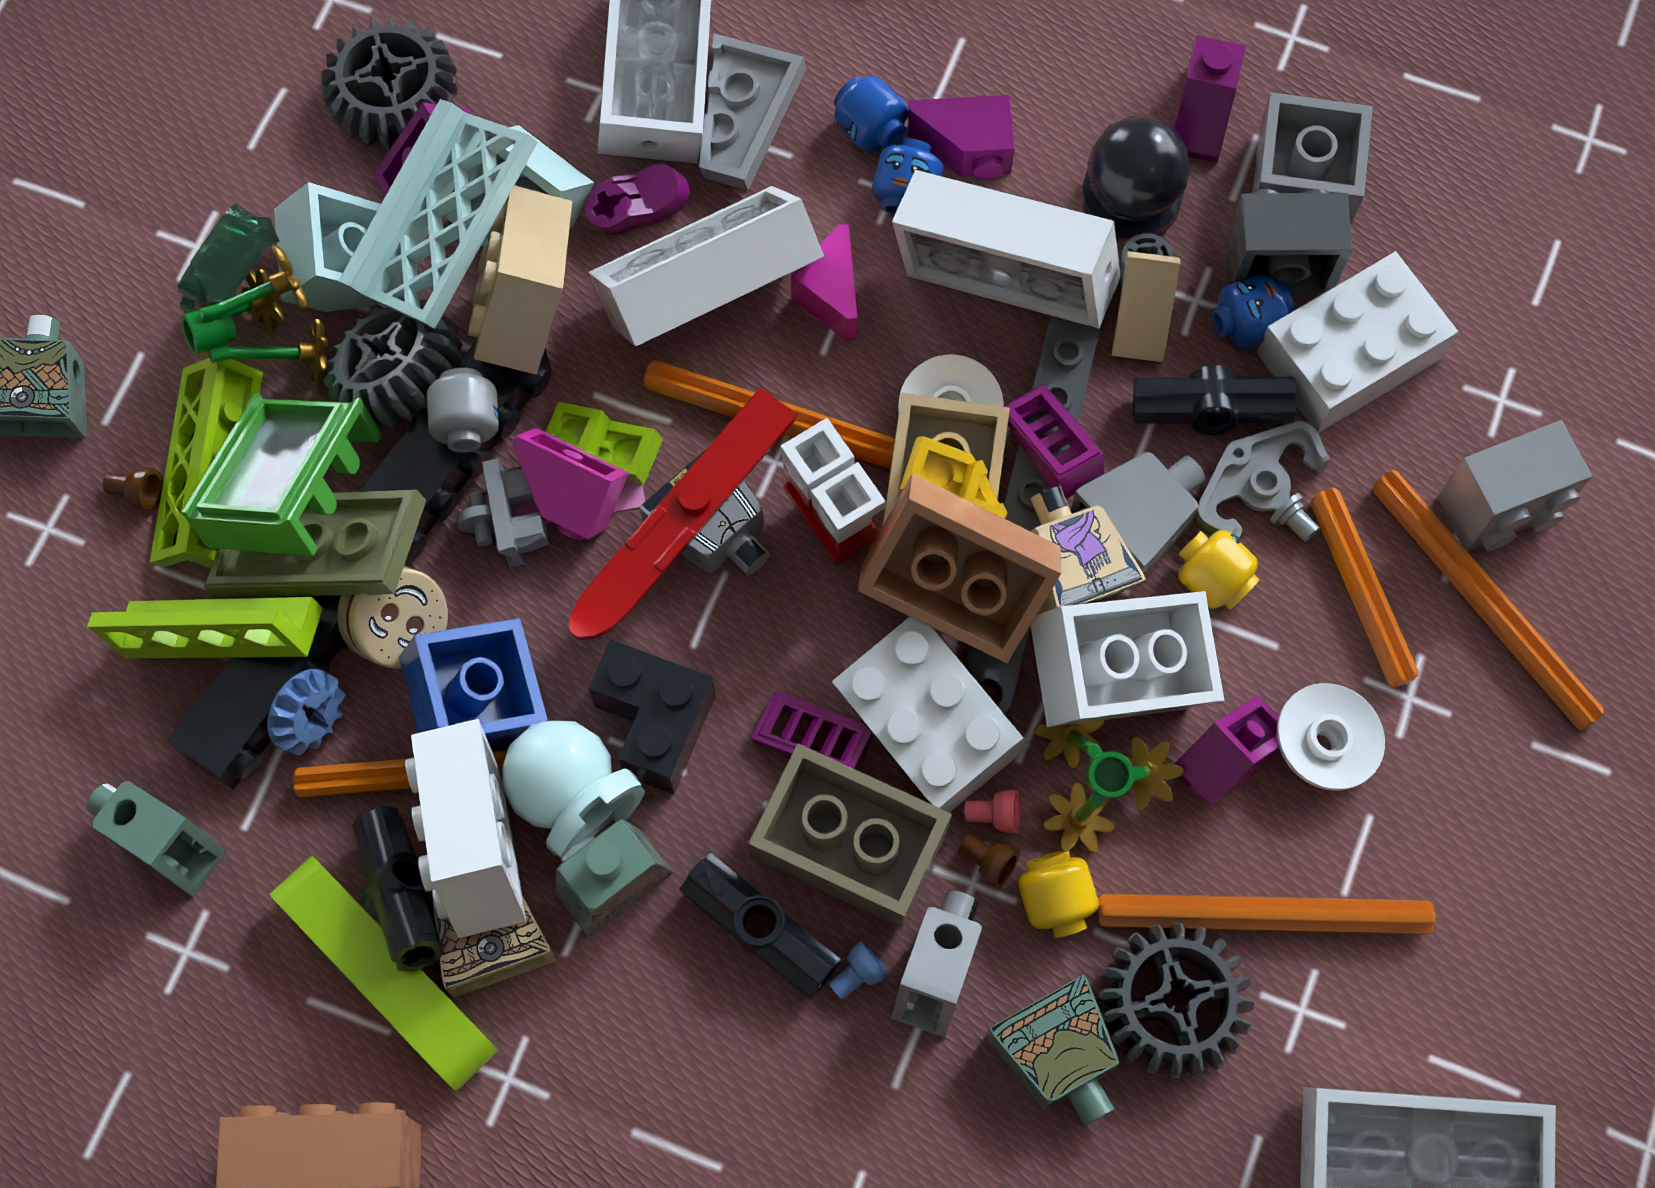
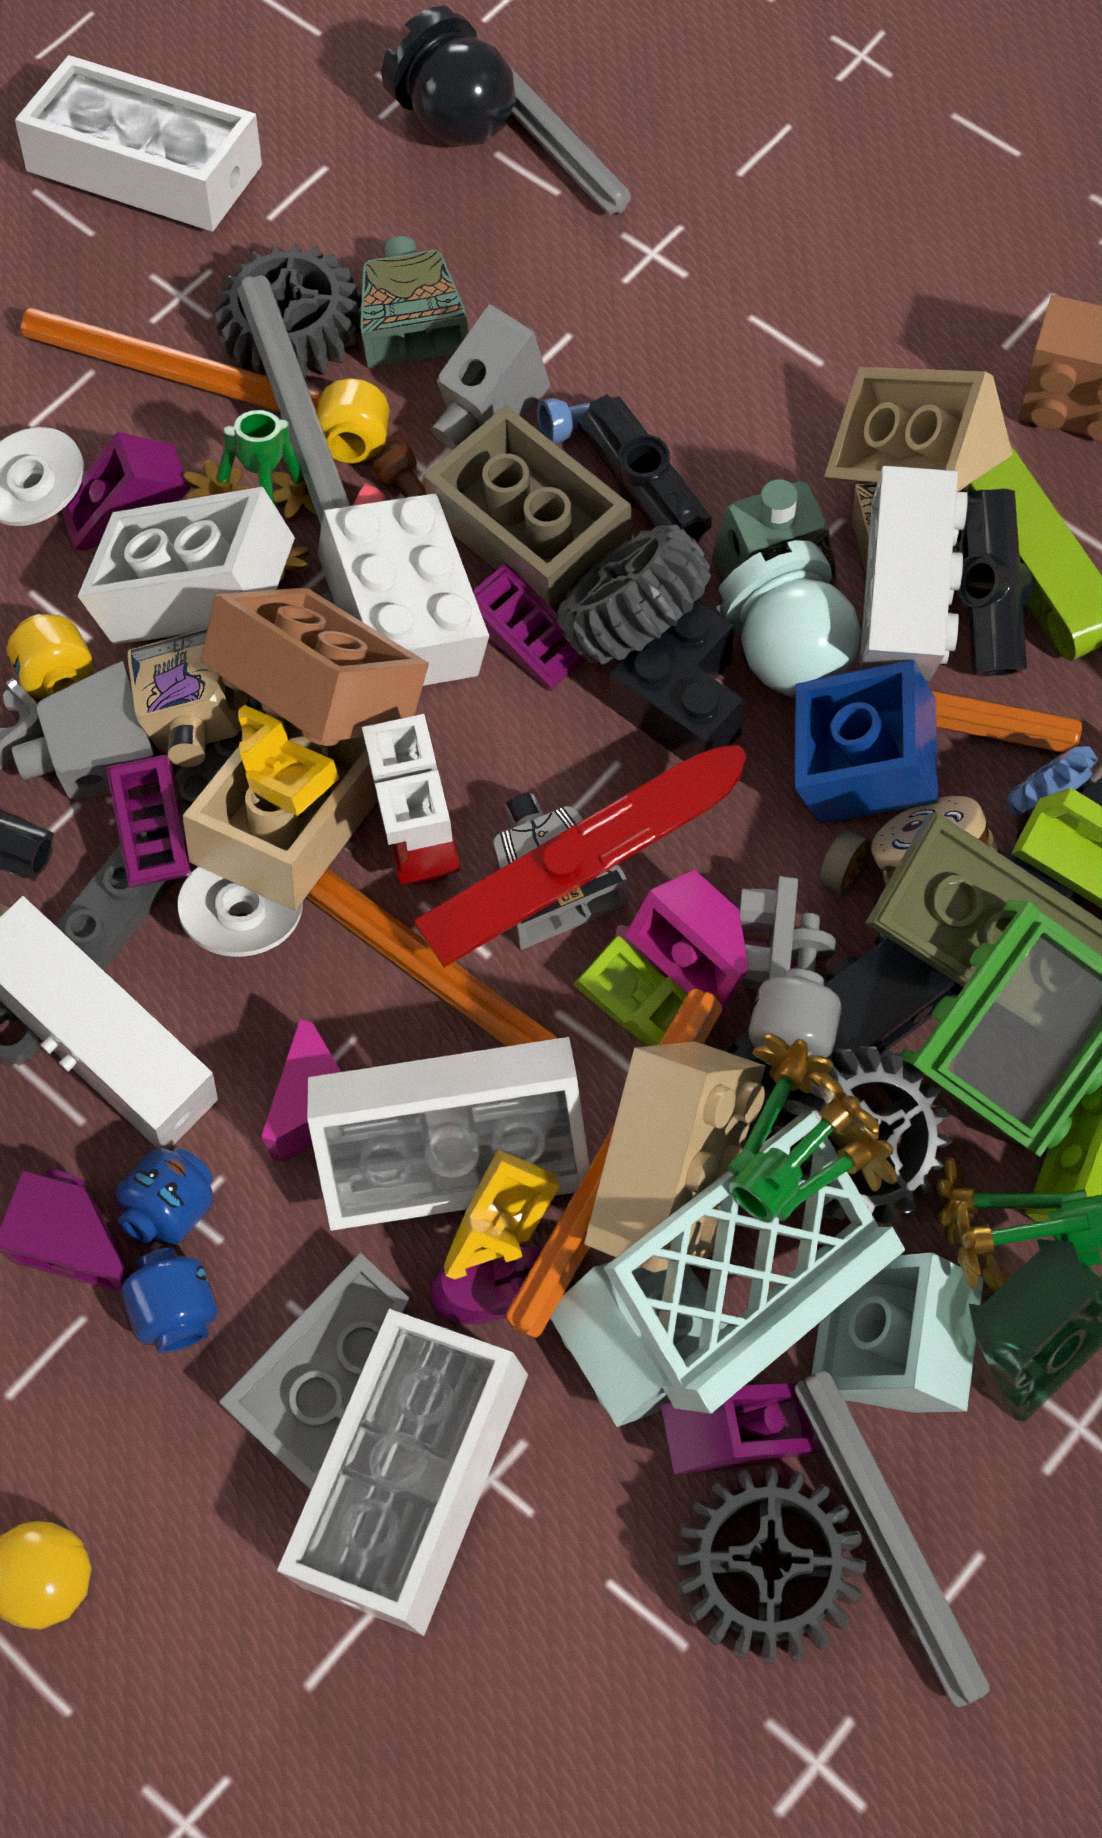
camera: 155 degrees left, 5 degrees down
none -> light grey axle [237,275,350,526]
none -> yellow slope [444,1149,560,1279]
none -> orange axle [505,989,722,1338]
none -> dark grey gear [557,525,711,664]
none -> plant [728,1033,897,1223]
none -> light grey axle [794,1371,990,1707]
none -> dark tan tile [820,830,870,895]
none -> tan slope [824,367,1013,492]

